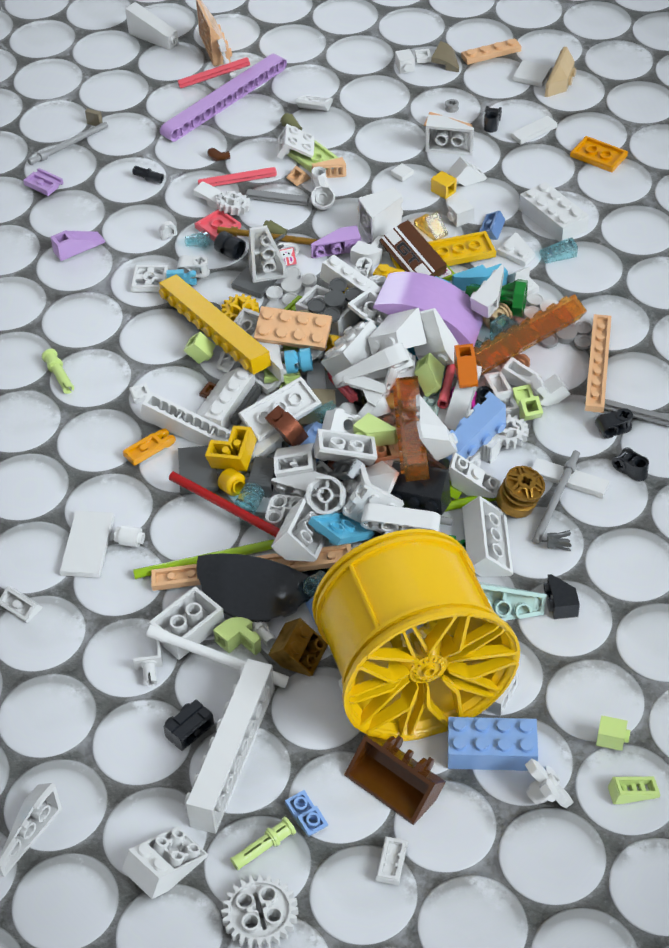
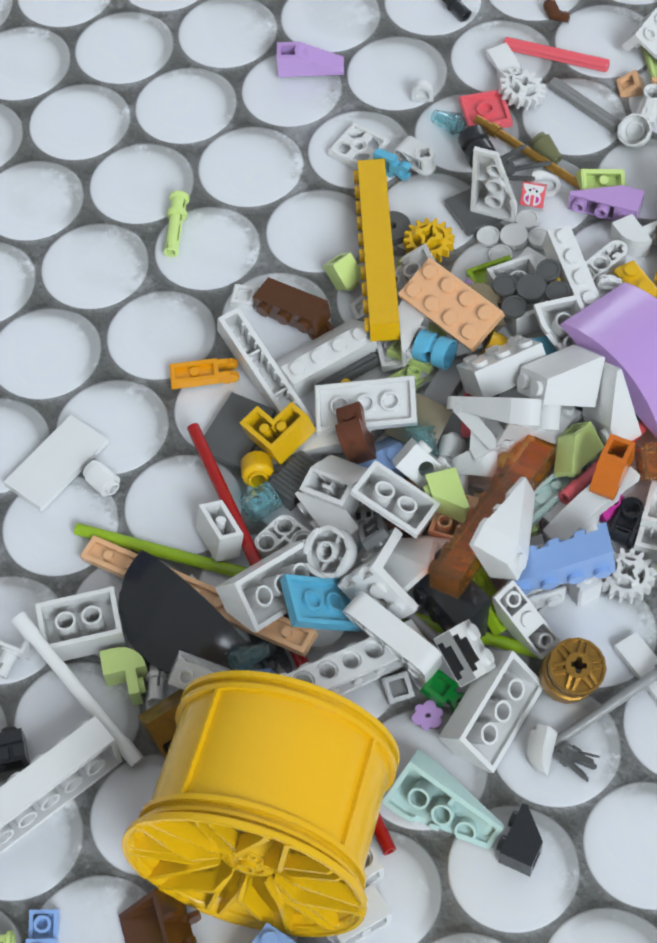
camera: 35 degrees right, 10 degrees up
none -> white brick [168,650,230,690]
none -> white brick [195,500,244,562]
none -> reddish brown brick [253,277,331,336]
none -> brick [433,619,496,688]
none -> white brick [526,724,558,776]
none -> yellowish green slope [576,169,625,190]

